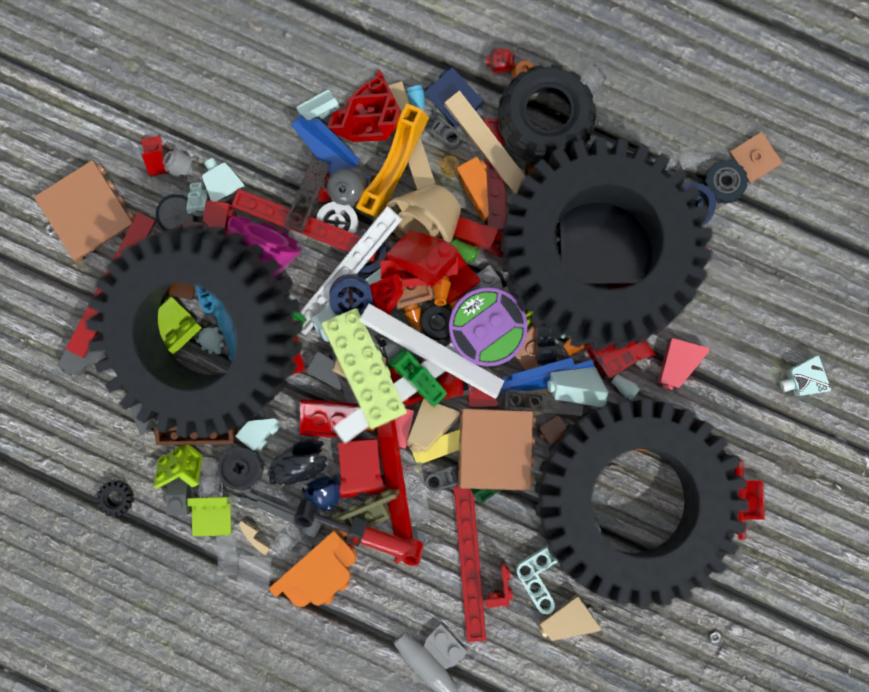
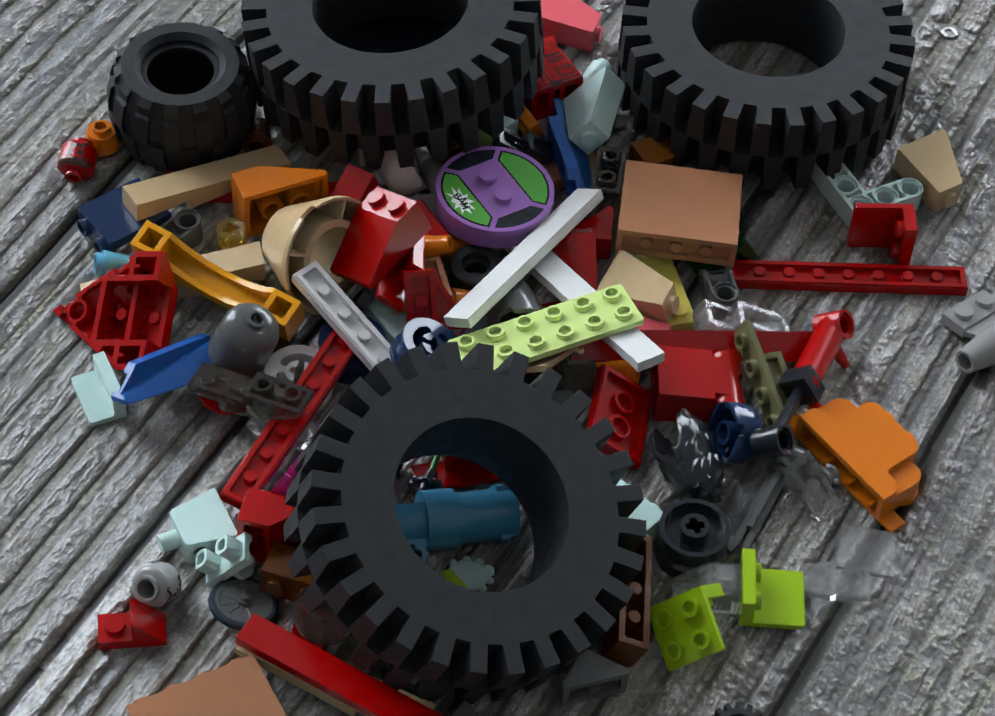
camera: 90 degrees left, 35 degrees down
dark grey slope [166,477,191,515] -> none
tan slope [239,520,272,555] -> none
green slope [389,349,447,407] -> none

